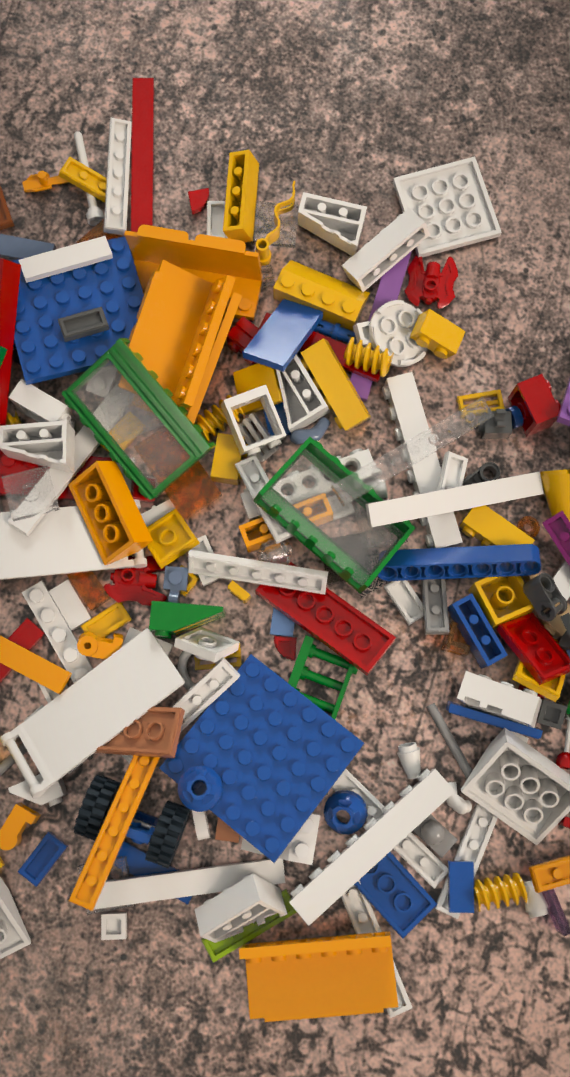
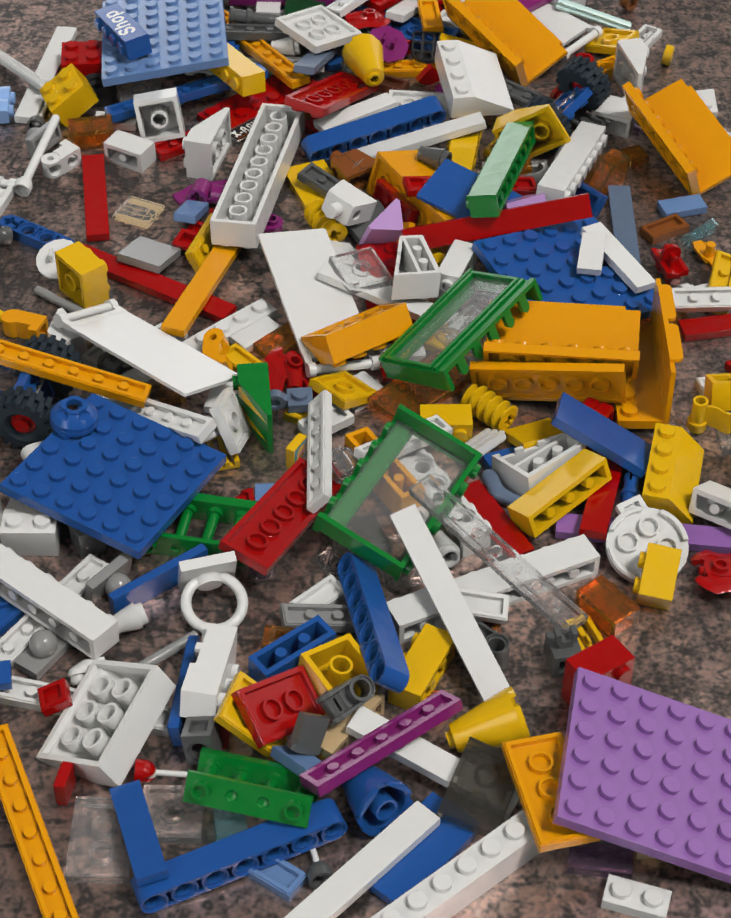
camera: 80 degrees right, 35 degrees down
dark grey tile [58,307,109,342] -> none
nougat tile [95,707,185,758] -> none
white window [221,385,287,456] -> none
blue piece [324,790,368,835] -> none
yellow piece [344,337,394,377] -> none
none -> red tile [37,678,73,717]
none -> light grey tile [84,552,133,603]
none -> blue tile [108,544,208,615]
none -> white tile [177,551,248,633]
none -> red tile [463,480,535,560]
none -> clear orange piece [574,575,641,639]
none -> white tile [577,232,607,276]
none -> red hips [650,244,689,285]
none -> clear light blue piece [681,218,719,247]

